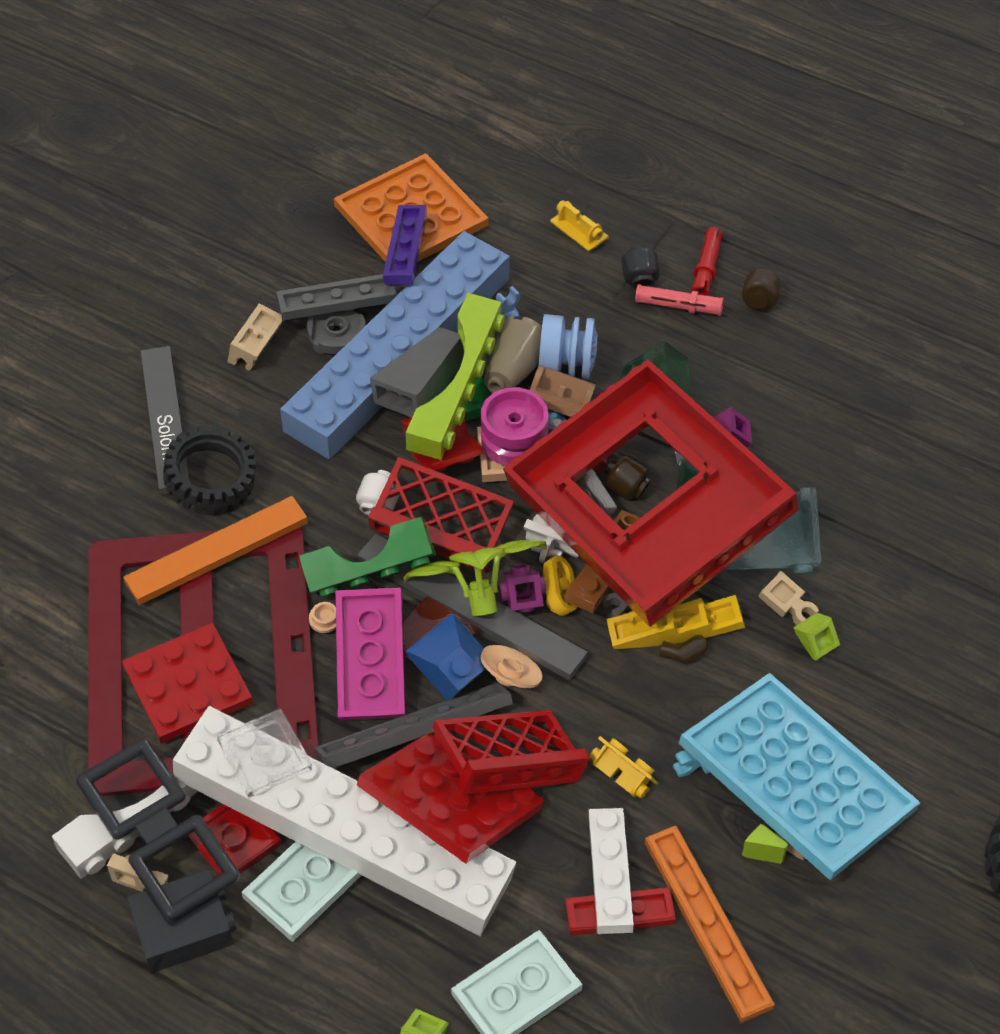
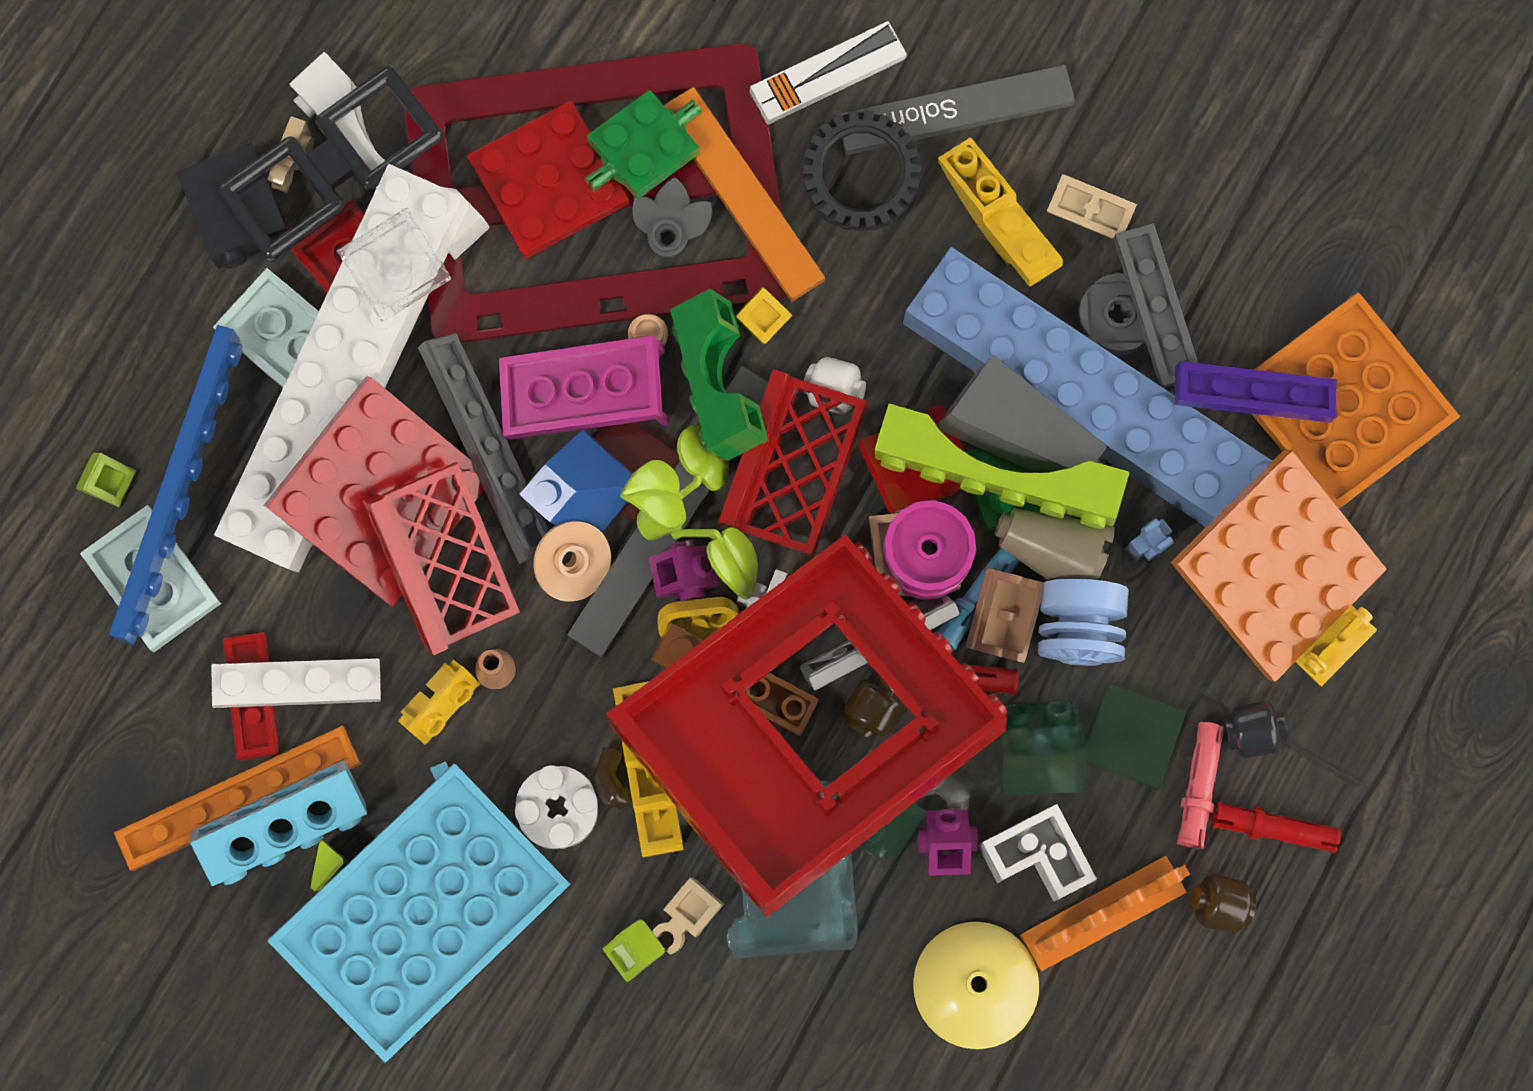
camera: 85 degrees right, 25 degrees up
none -> blue plate [109,324,242,645]
none -> medium azure brick [190,760,367,887]
none -> nougat cone [475,649,516,689]
none -> white plate [515,766,598,849]
none -> green plate [585,90,702,200]
none -> dark grey plate [632,178,712,257]
none -> yellow plate [735,287,792,344]
none -> white tile [749,21,907,125]
none -> light yellow dish [913,922,1039,1049]
none -> yellow slope [938,137,1063,287]
none -> white brick [978,804,1097,902]
none -> orange fence [1020,856,1190,972]
none -> clear green plate [1080,683,1186,790]
none -> plate [1171,450,1387,682]

